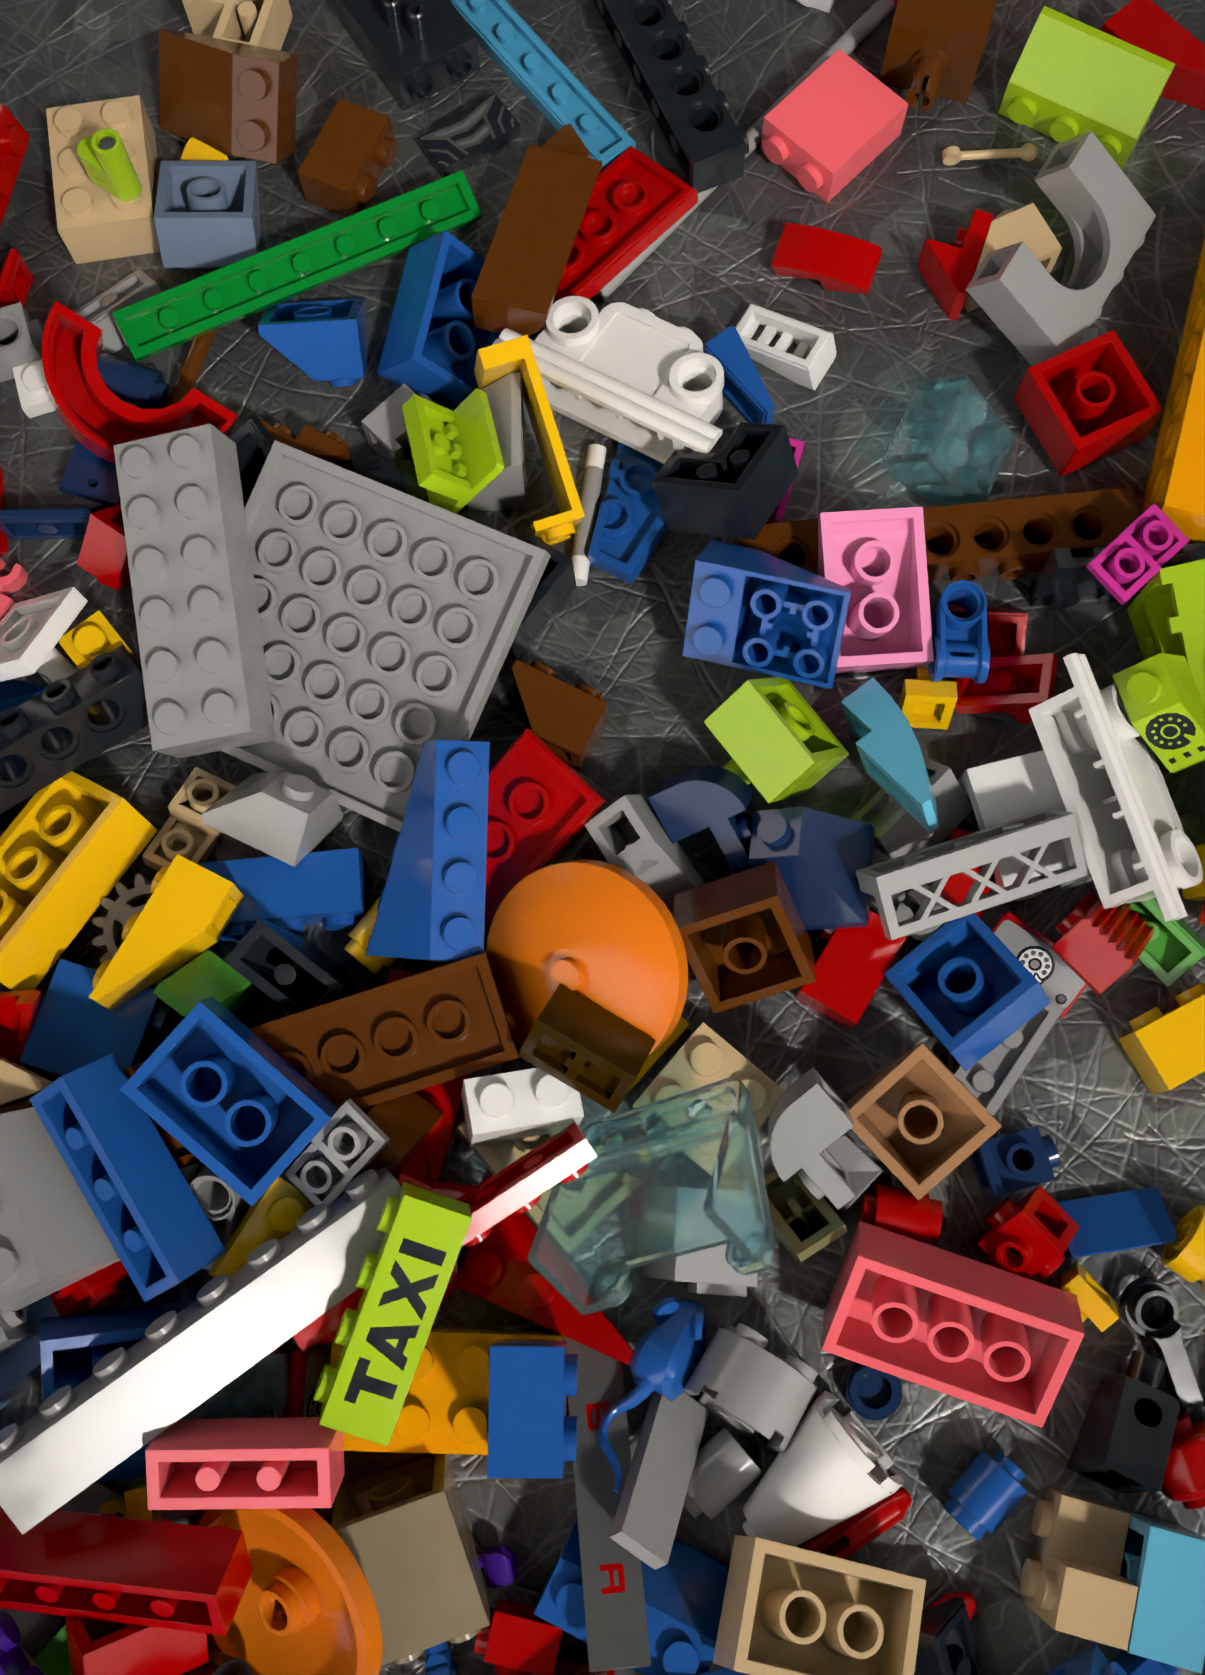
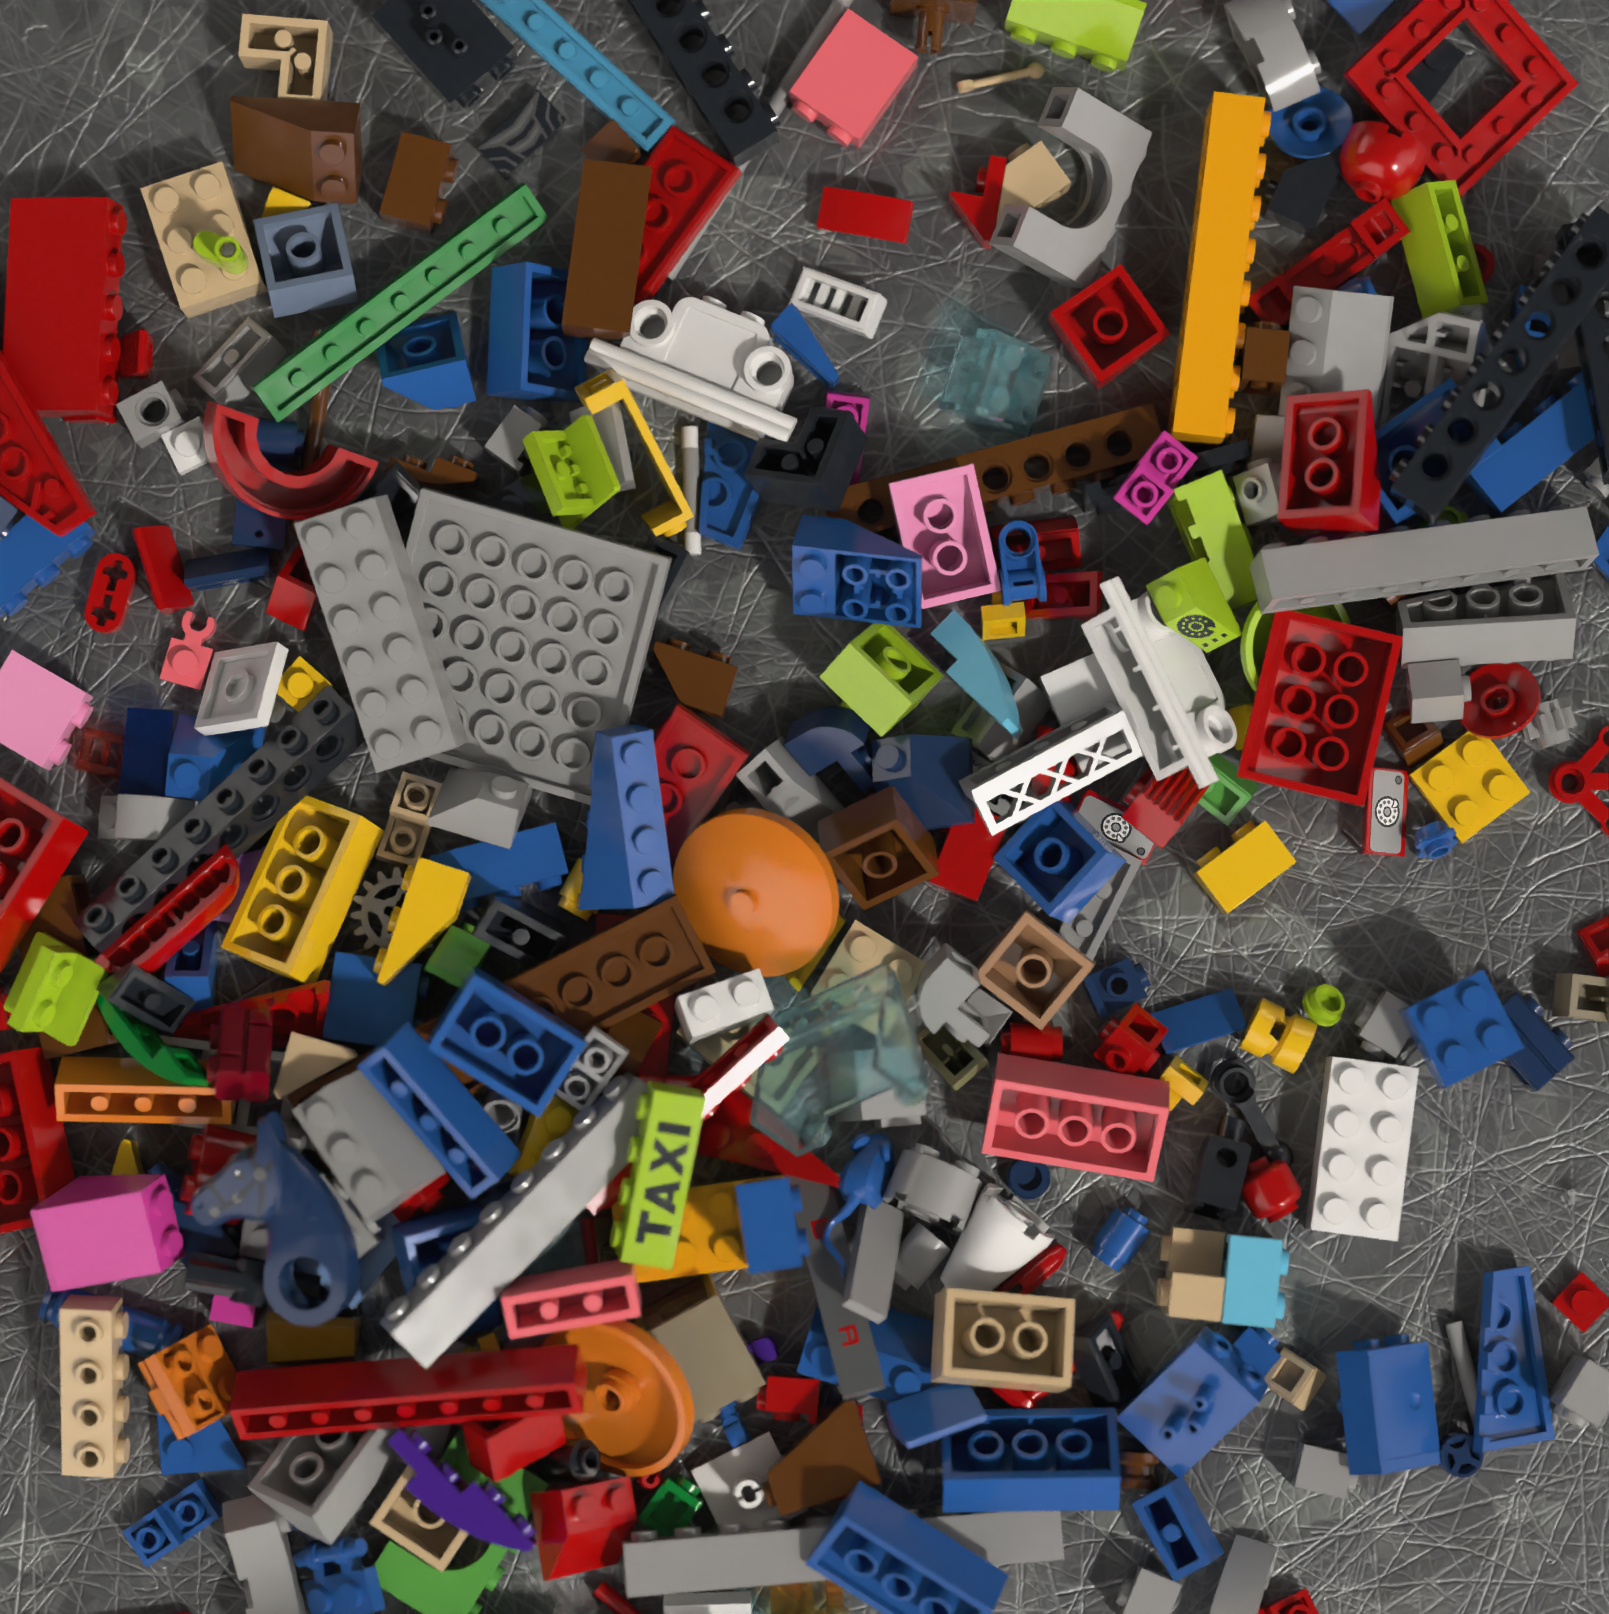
camera: 10 degrees left, 10 degrees up
dark brown hinge [518,984,656,1113] -> none

